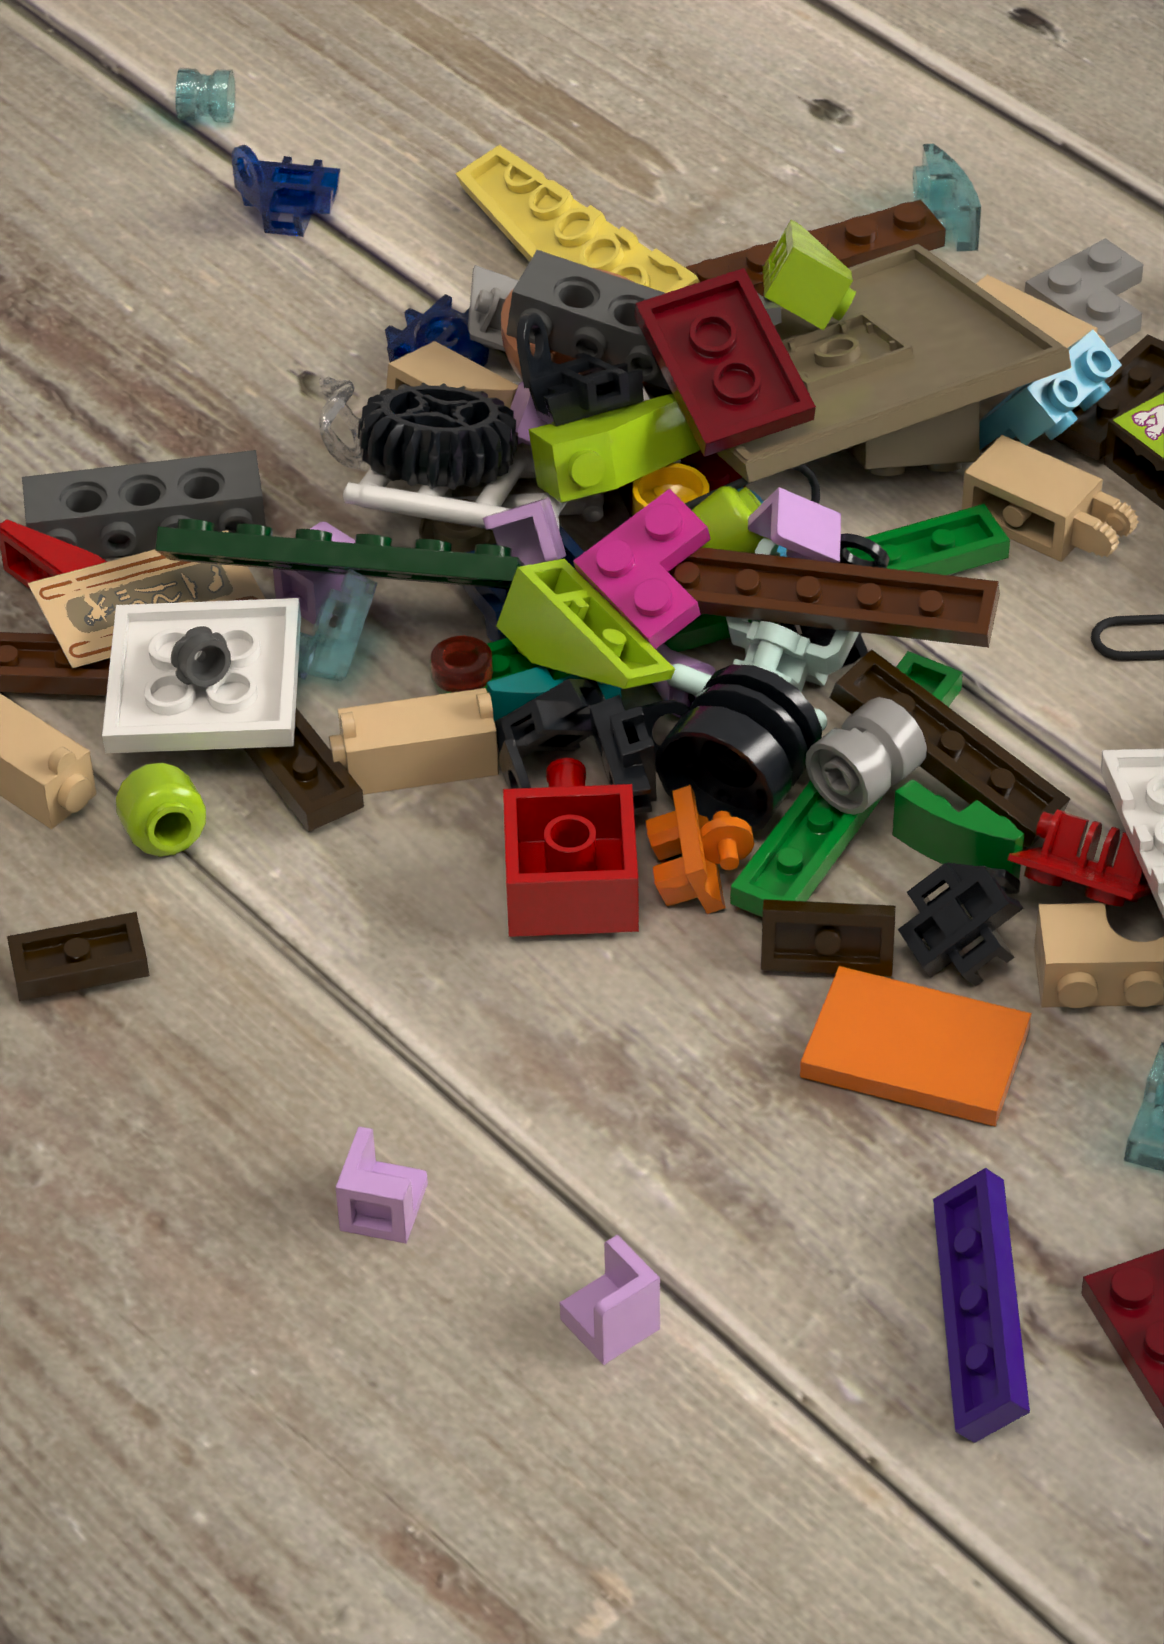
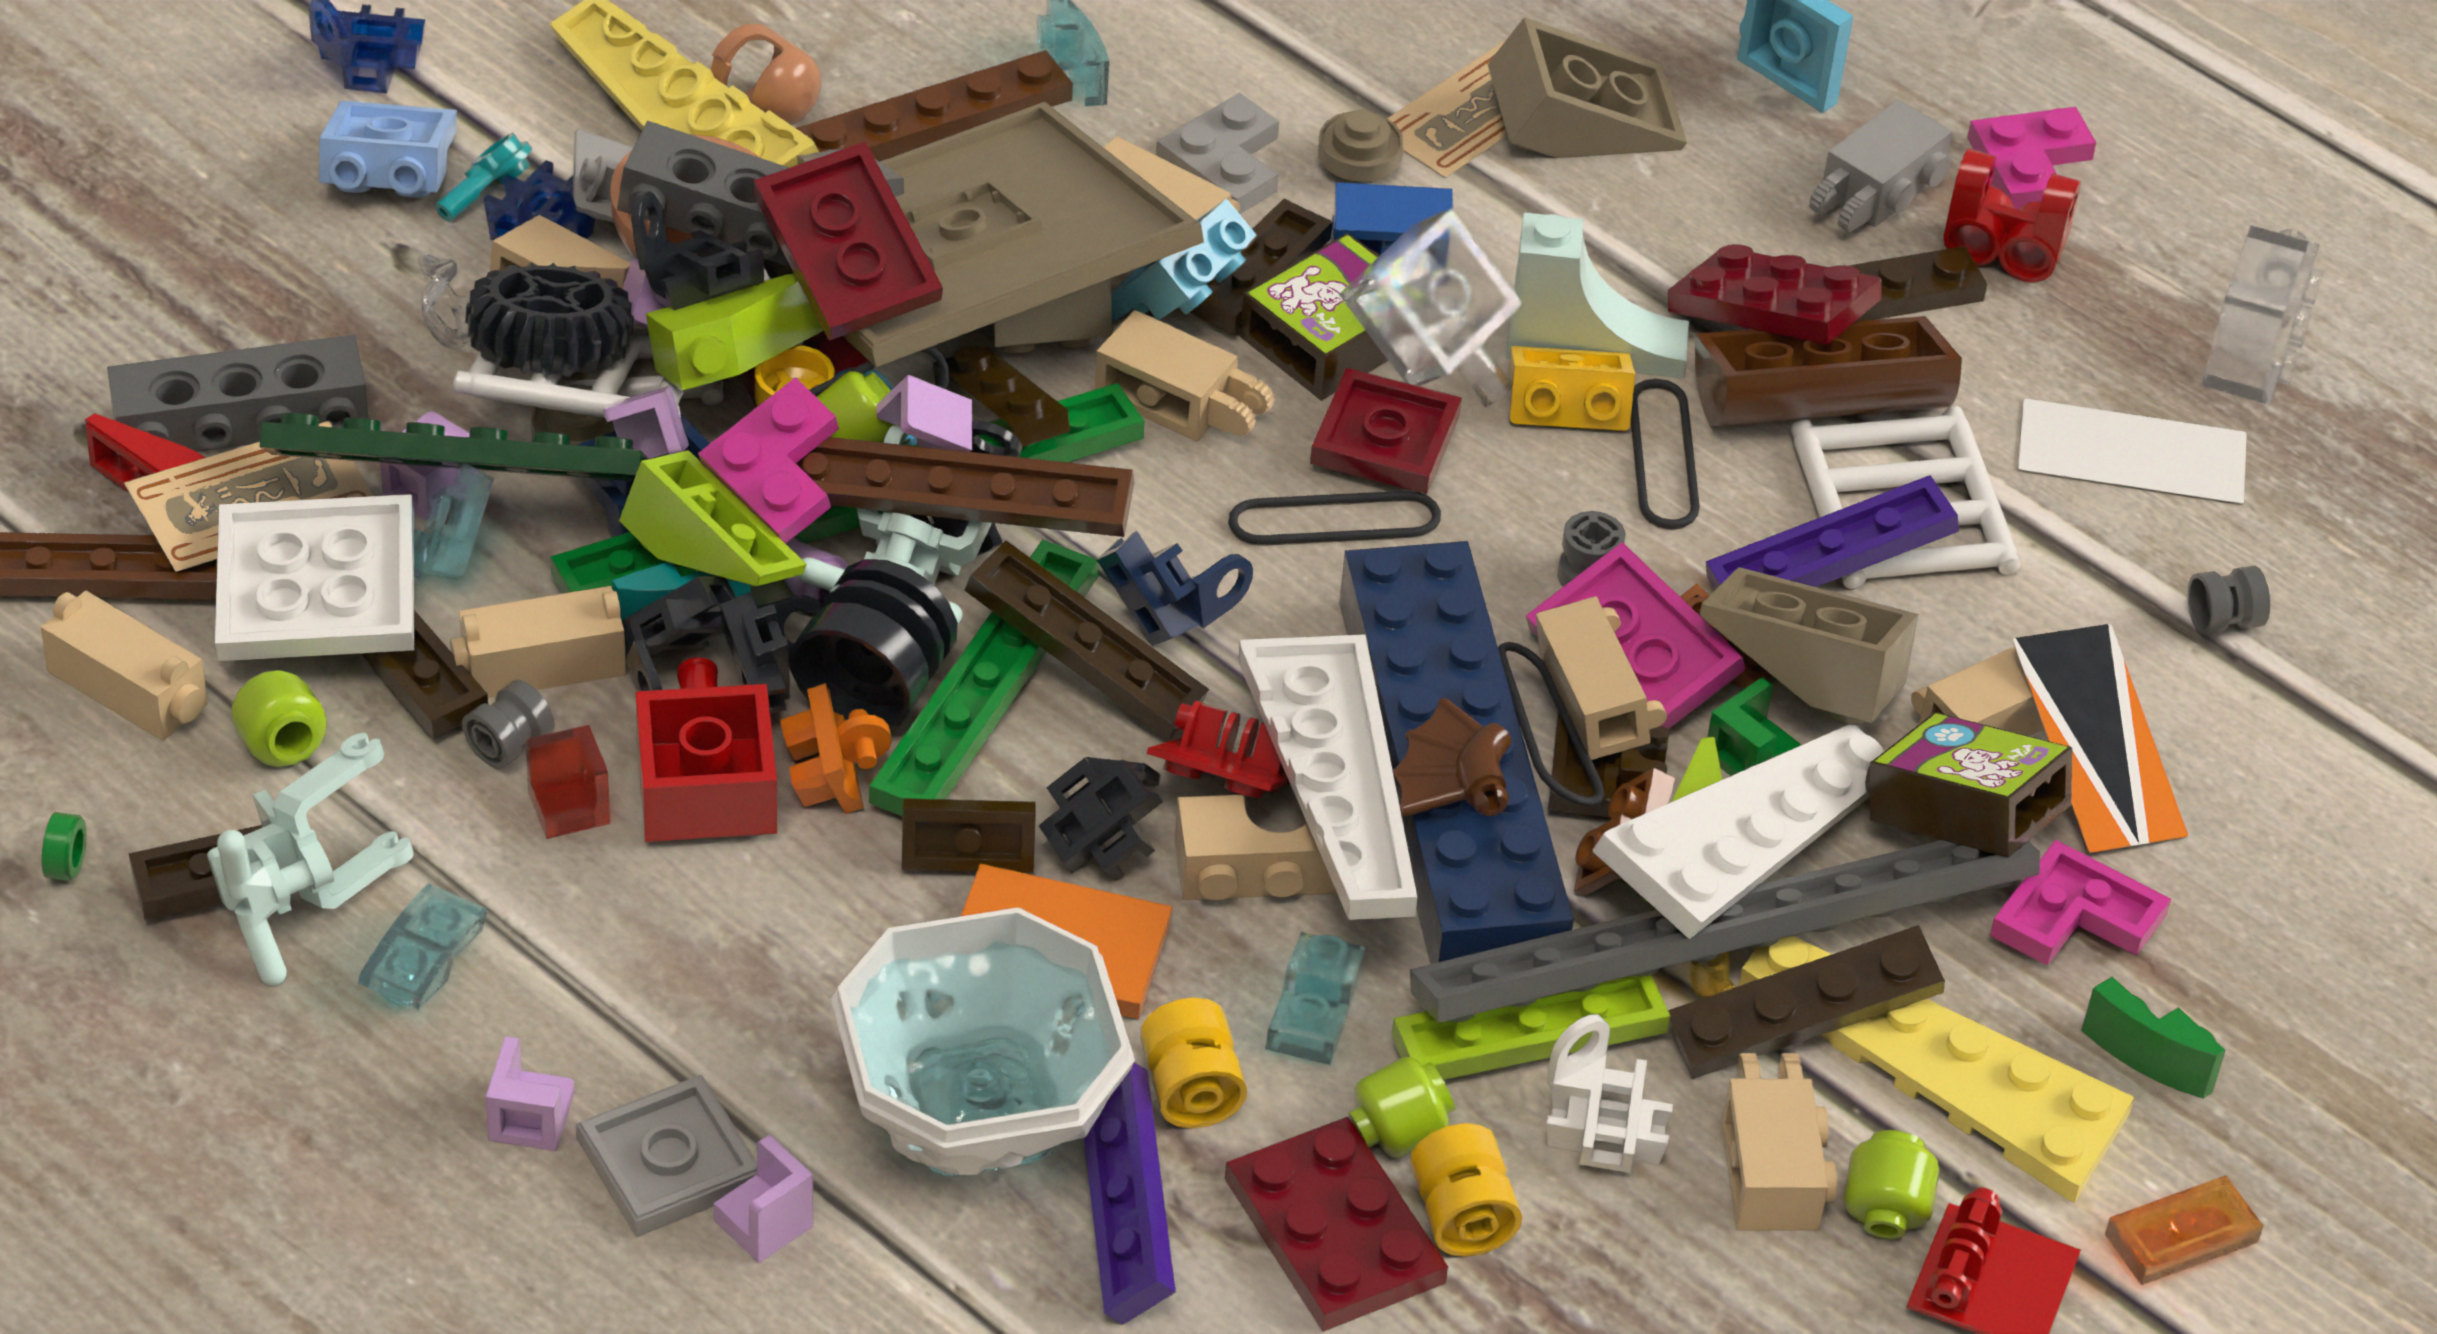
camera: 10 degrees left, 0 degrees up
dark grey plate [170,626,231,687] -> none
clear red tile [431,635,493,693] -> none
lime slope [763,220,856,331] -> none
light grey wheel [806,697,927,815] -> none
green slope [892,779,1024,879] -> none
none -> light aqua piece [207,733,414,986]
none -> light blue plate [319,101,457,197]
none -> clear light blue slope [358,883,488,1010]
none -> teal plate [435,133,532,222]
none -> dark grey wheel [462,679,555,769]
none -> clear red panel [525,725,610,839]
none -> light grey tile [576,1074,757,1237]
none -> nougat helmet [710,24,821,125]
none -> rock [831,908,1135,1176]
none -> dark brown plate [932,346,1070,447]
none -> dark blue piece [1097,531,1253,646]
none -> yellow wheel [1140,997,1247,1129]

